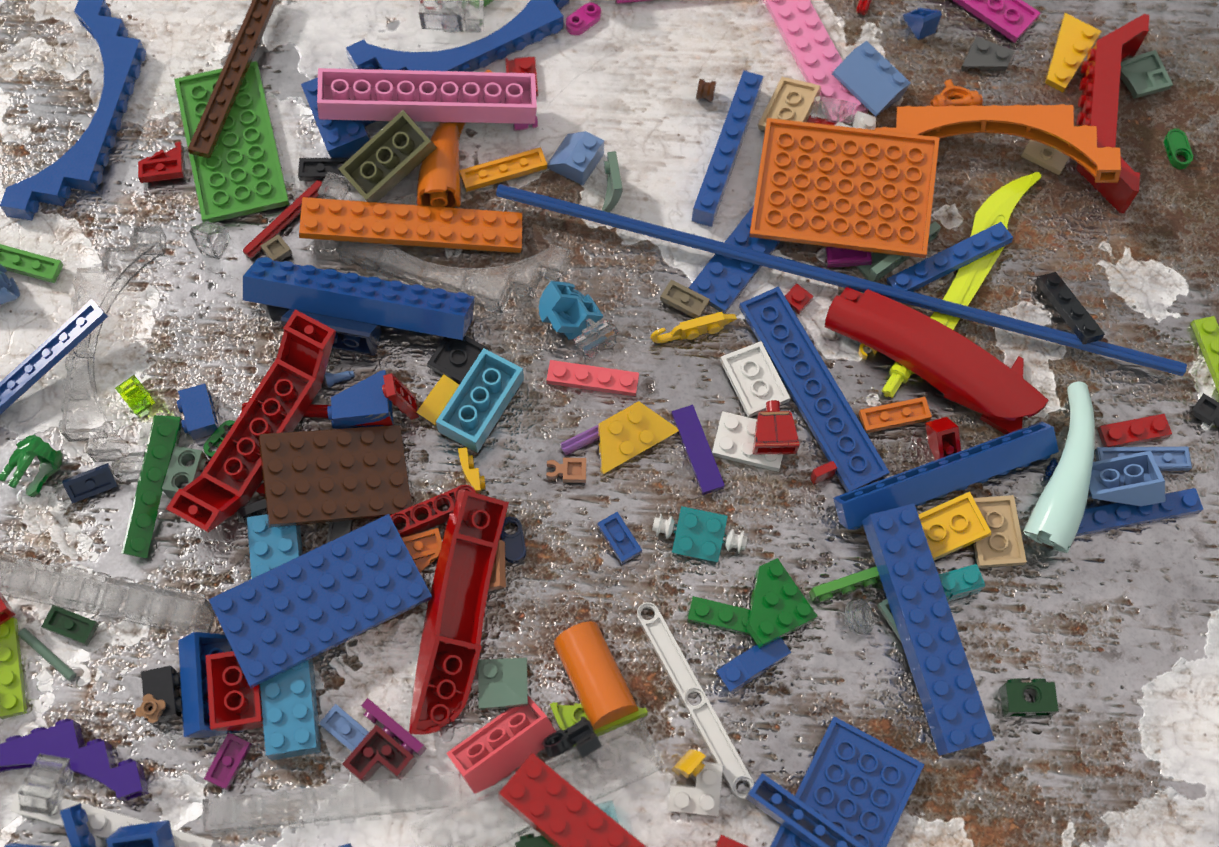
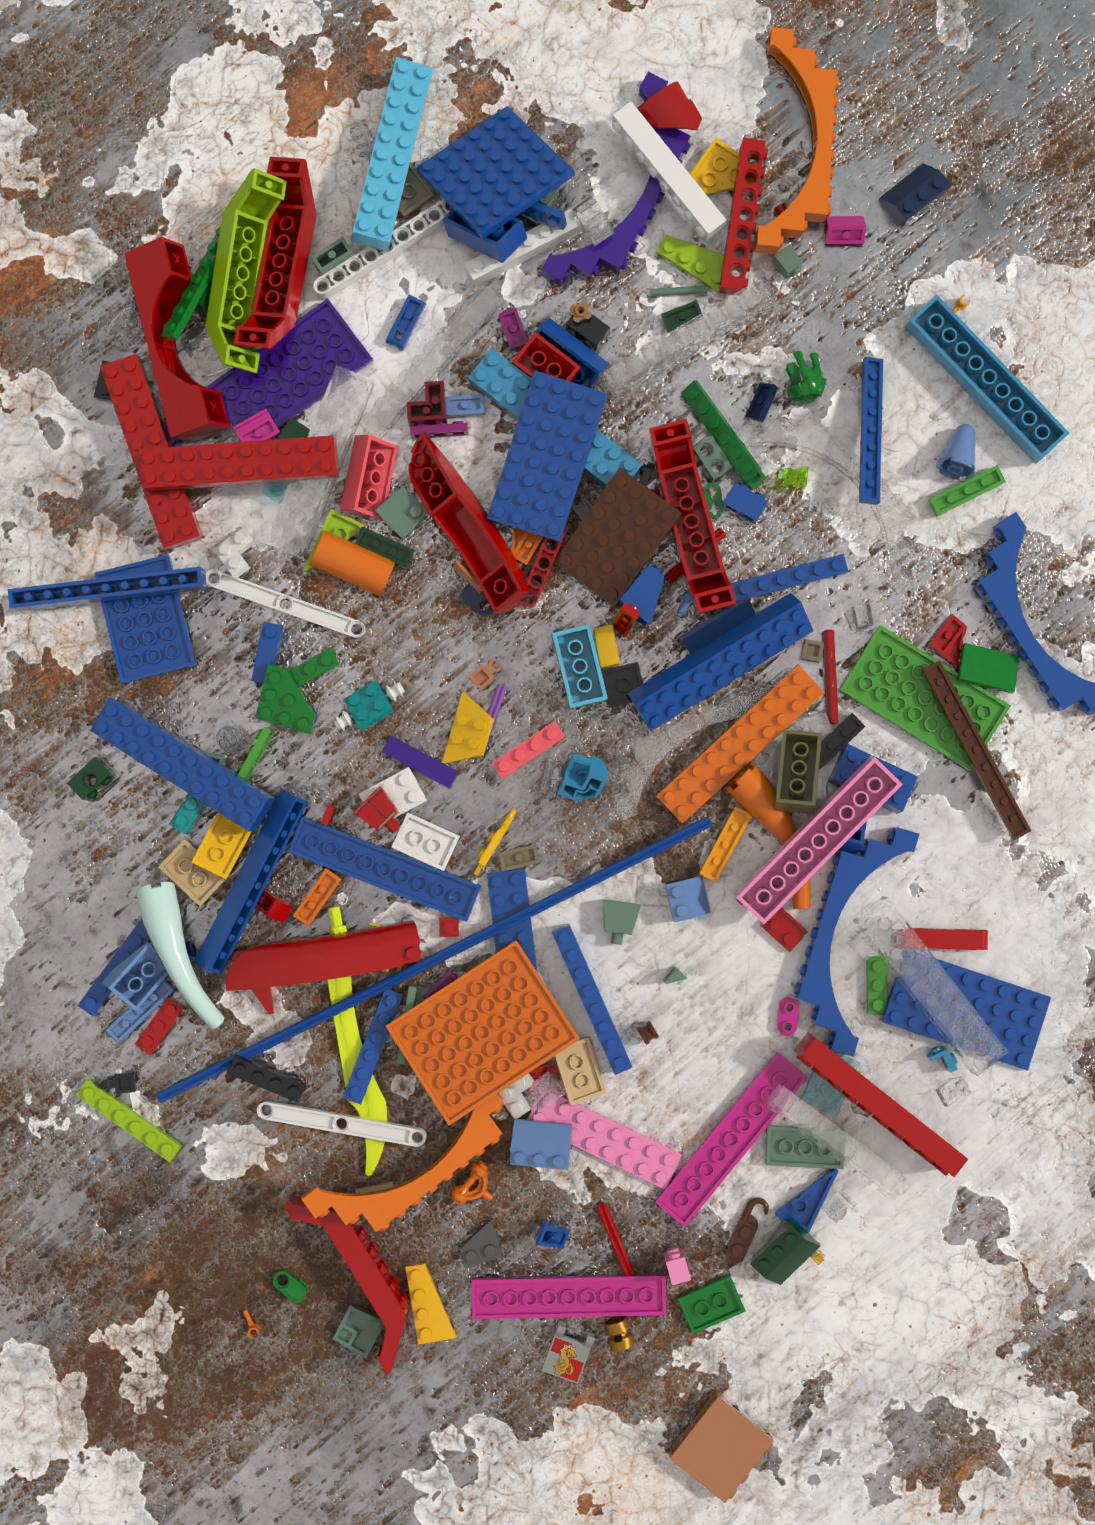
camera: 140 degrees right, 20 degrees up
yellow slope [458,447,486,495] -> none
black piece [542,717,602,758] -> none
blue plate [597,512,642,564] -> none
sand green plate [602,151,623,212] -> none
yellow slope [671,749,706,779] -> none
none -> white beam [257,1100,427,1147]
none -> dark green plate [355,527,415,568]
none -> sand green torso [603,899,641,945]
none -> sand green slope [663,967,687,984]
none -> blue plate [731,554,849,602]
none -> green tile [957,643,1020,694]

